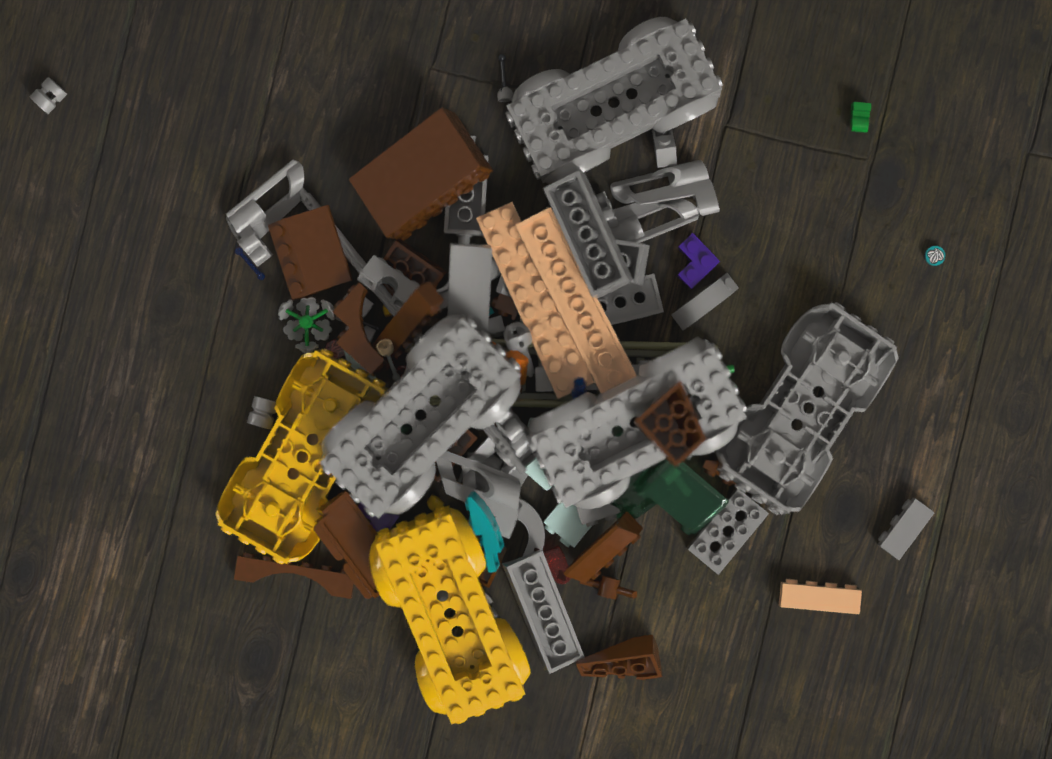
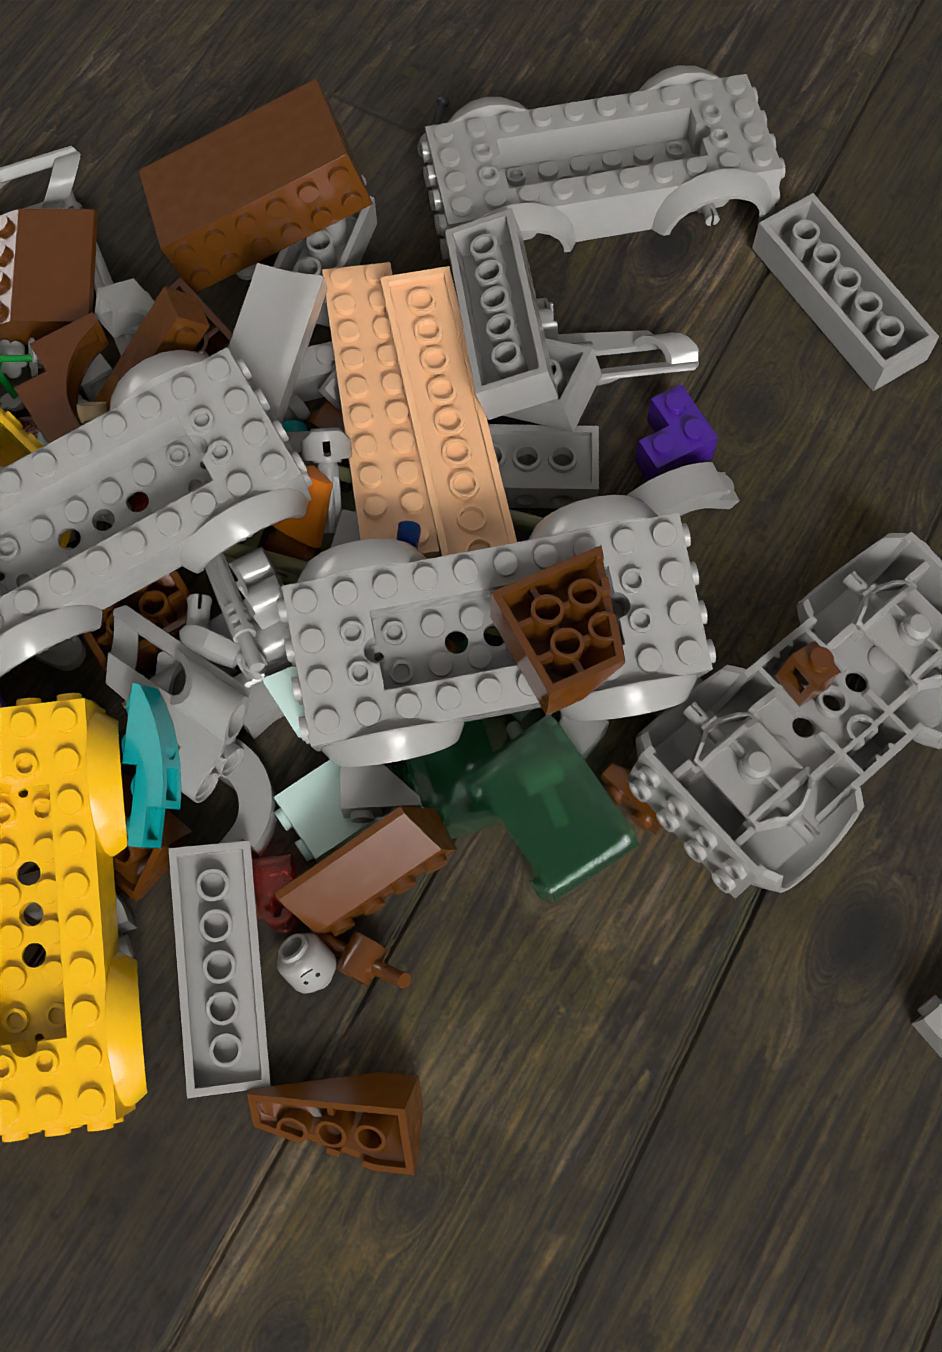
camera: 20 degrees right, 20 degrees down
light grey panel [610,160,719,216] -> none
light grey slope [651,128,677,168] -> none
light grey brick [687,488,769,575] -> none
light nougat brick [779,579,862,614] -> none
none -> light grey arm [179,594,269,680]
none -> light grey head [277,933,336,994]
none -> light grey brick [752,193,939,391]
none -> reddish brown brick [775,640,841,707]

